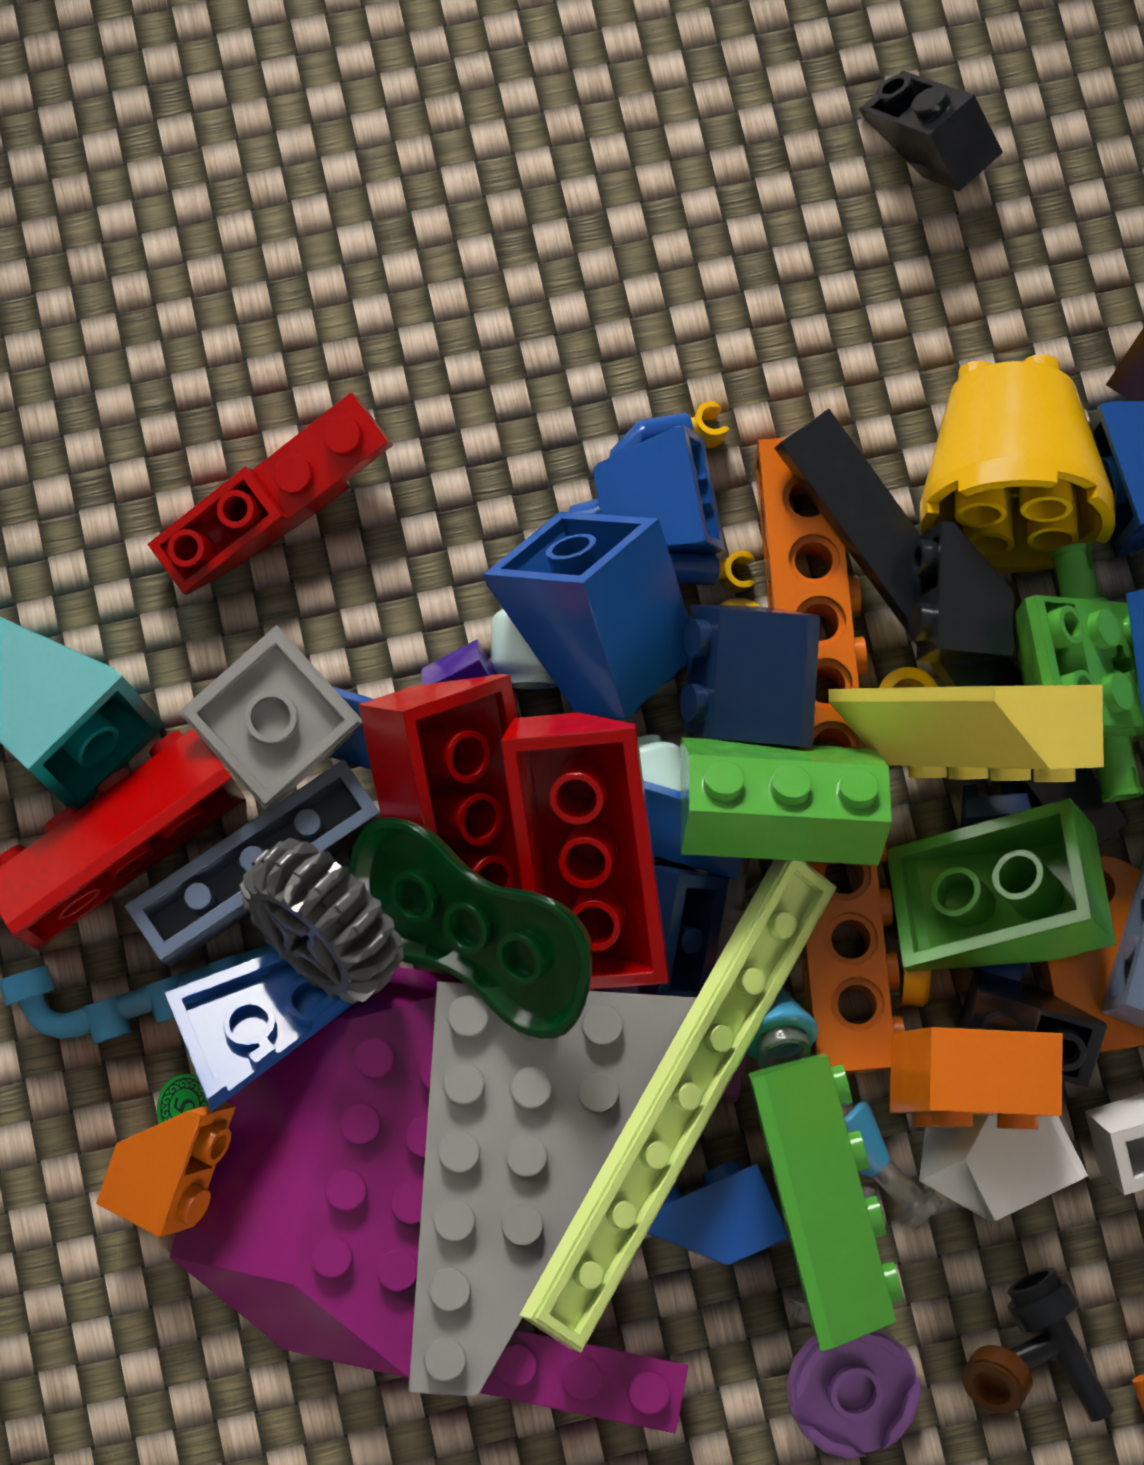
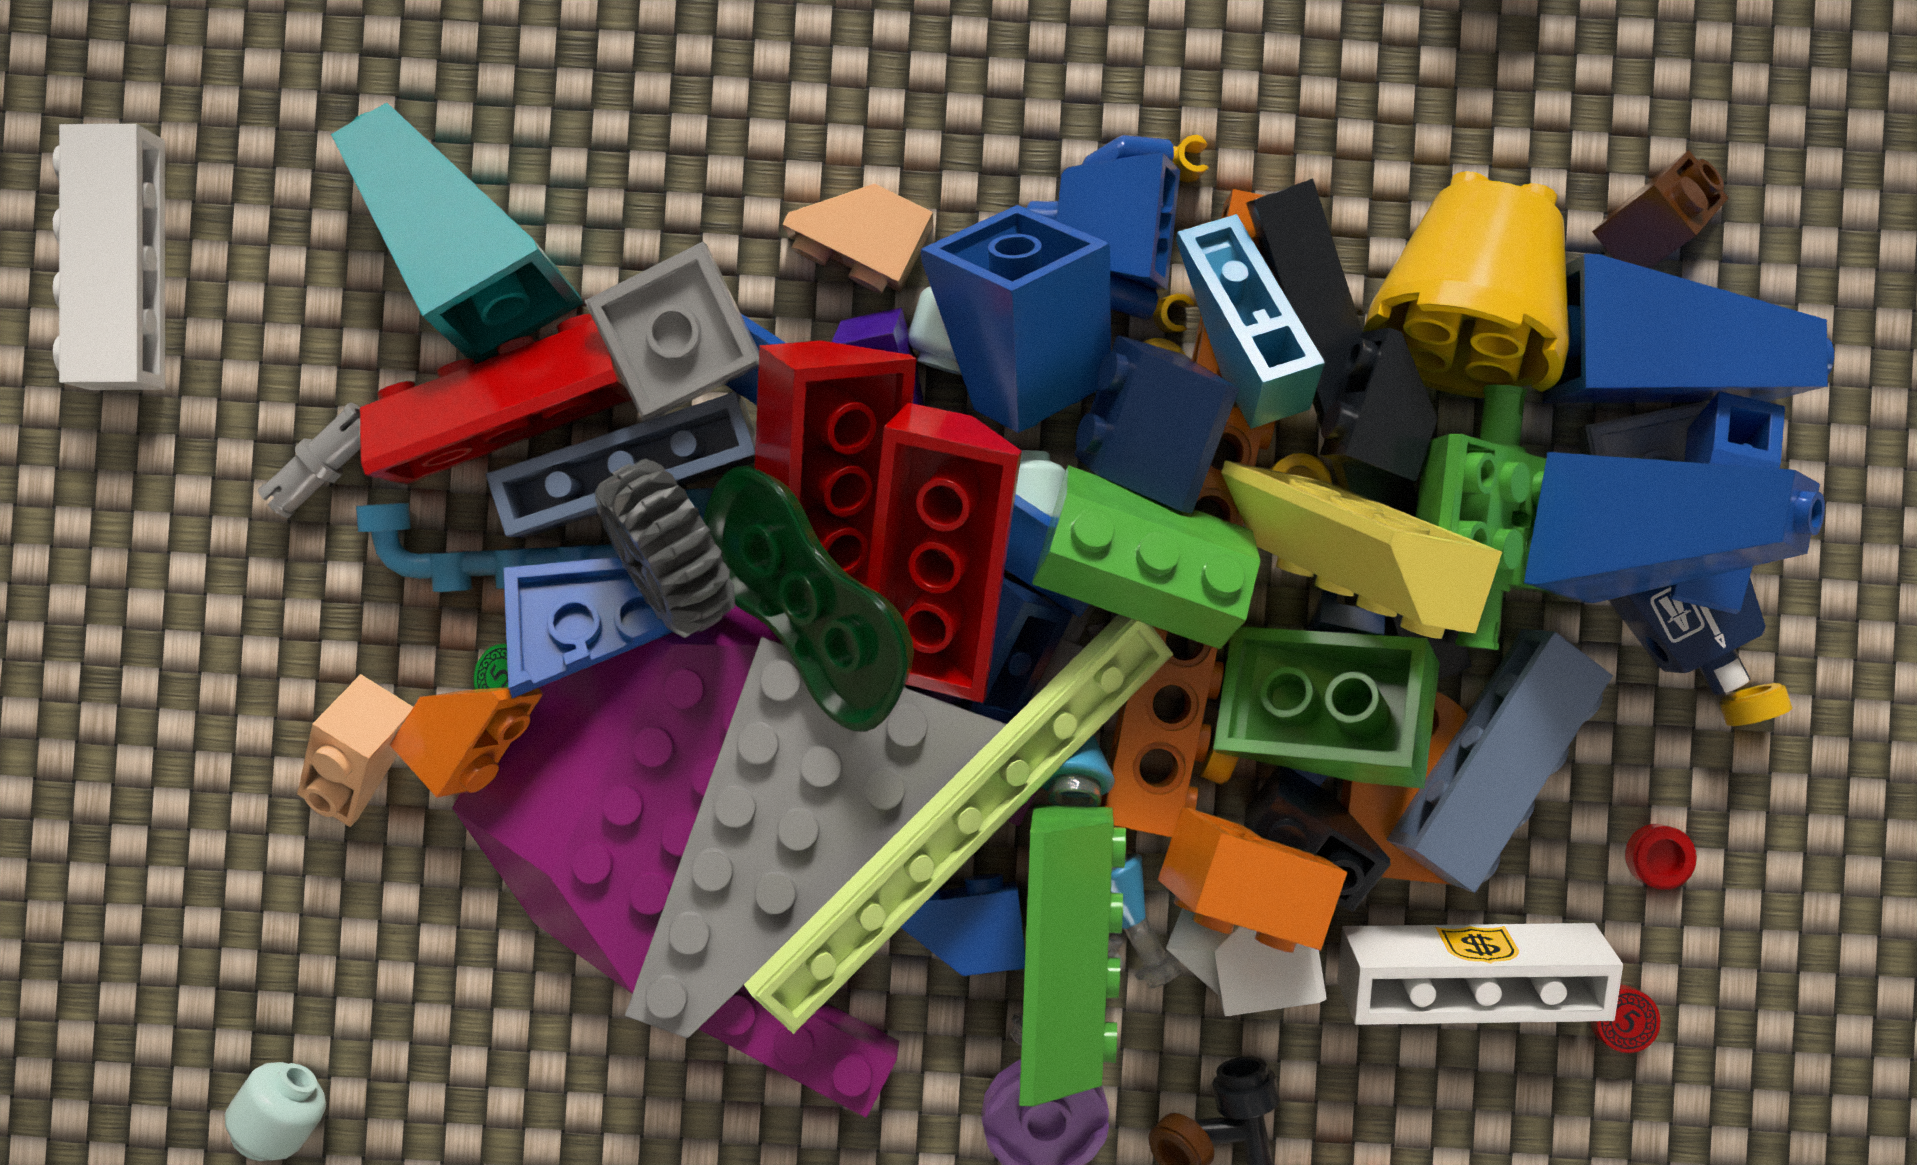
camera: 20 degrees right, 10 degrees up
red slope [147,392,393,595] -> none
none -> light nougat slope [297,674,413,827]
none -> light nougat slope [783,184,934,294]
none -> dark azure slope [1176,214,1325,429]

